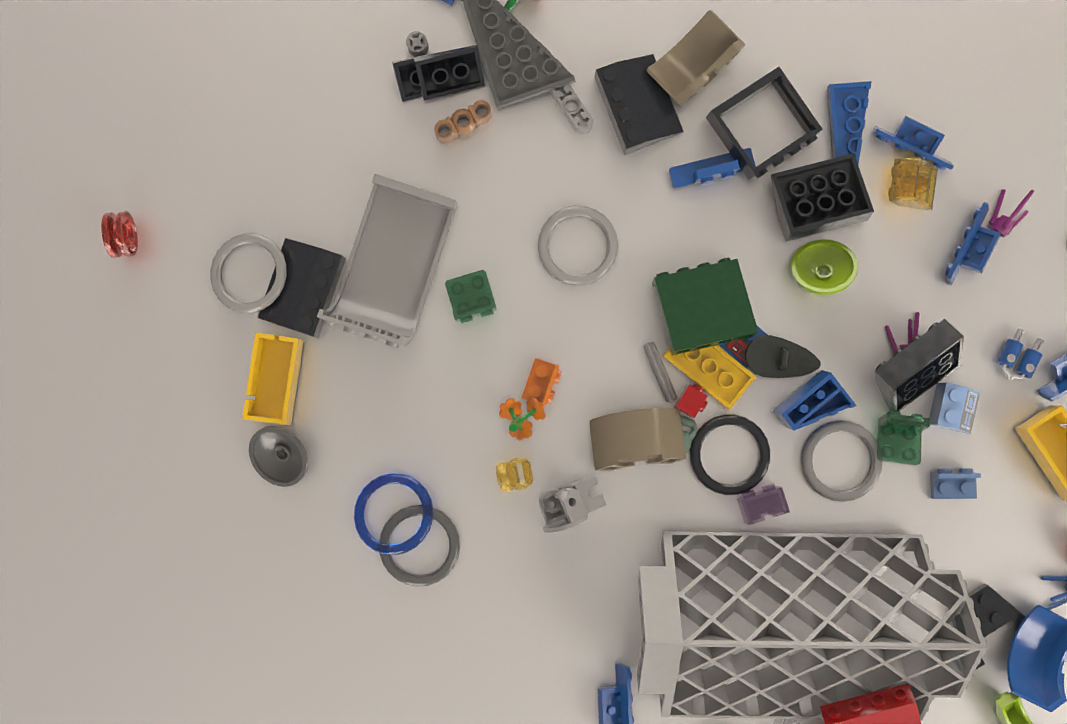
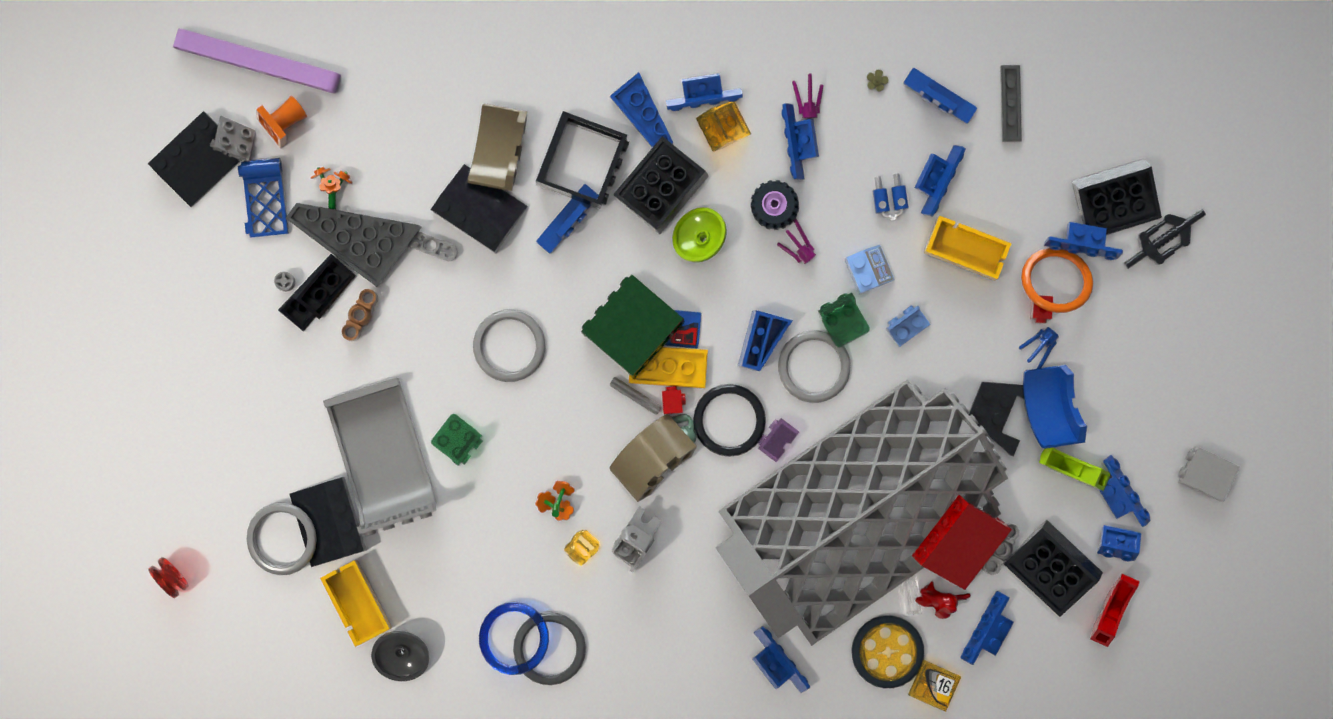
camera: 30 degrees left, 0 degrees up
orange bracket [521,358,562,407] -> none
pearl dark grey shield [746,335,821,378] -> none
black slope [875,319,964,415] -> none
none -> black wheel [751,180,799,230]

